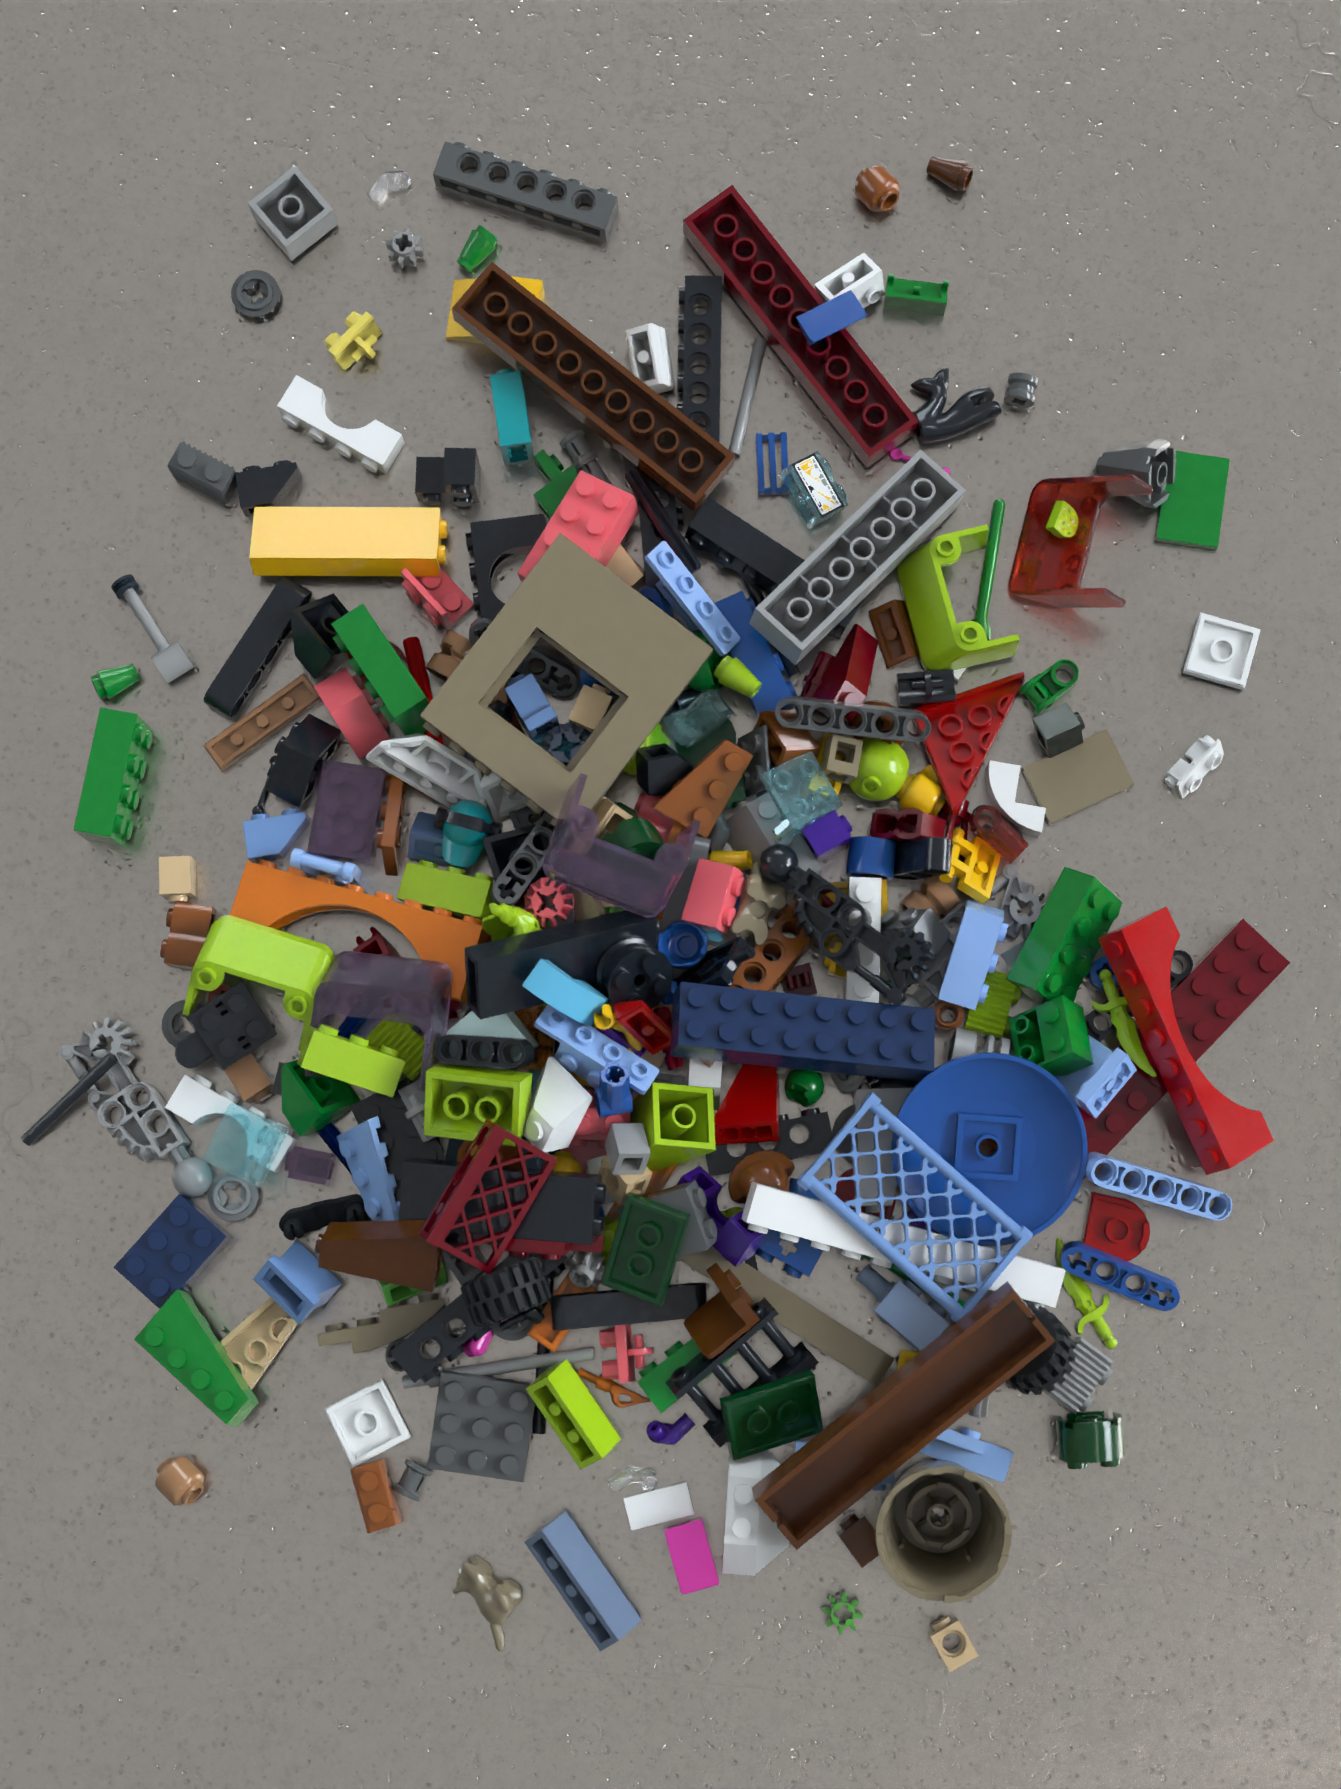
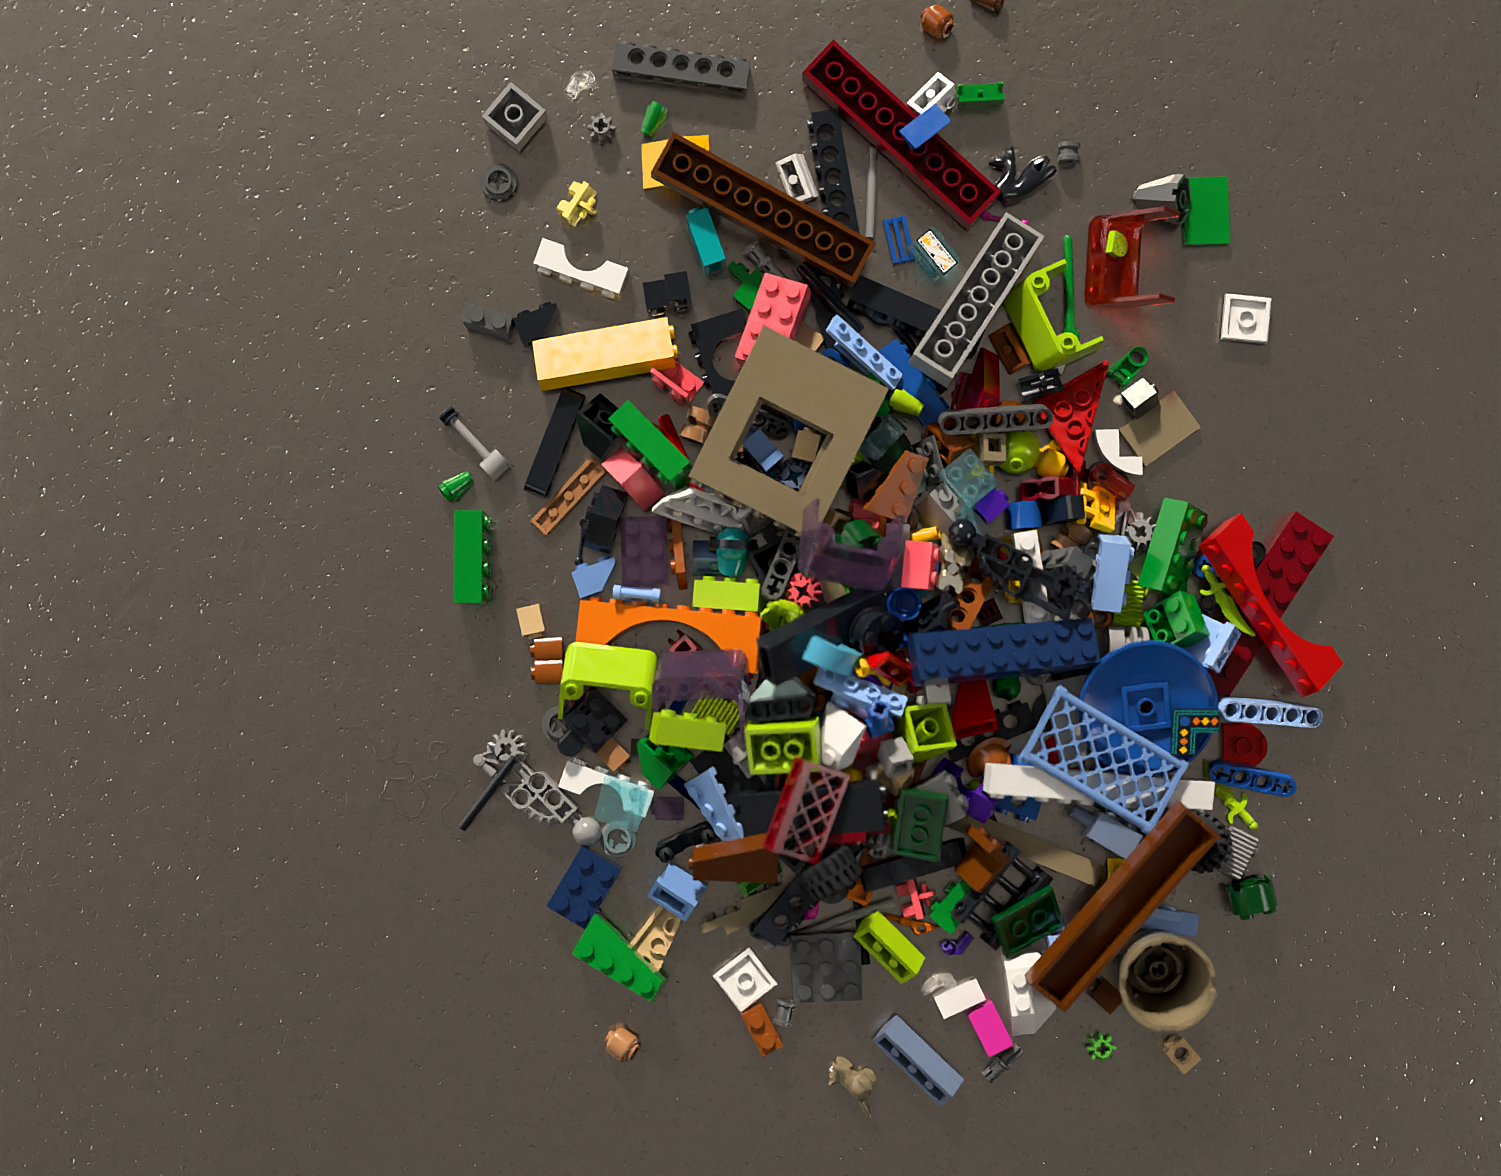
camera: 15 degrees left, 5 degrees up
white hinge [1164,735,1224,799] -> none
none -> dark grey axle [981,1043,1023,1084]
none -> black tile [1170,708,1220,755]

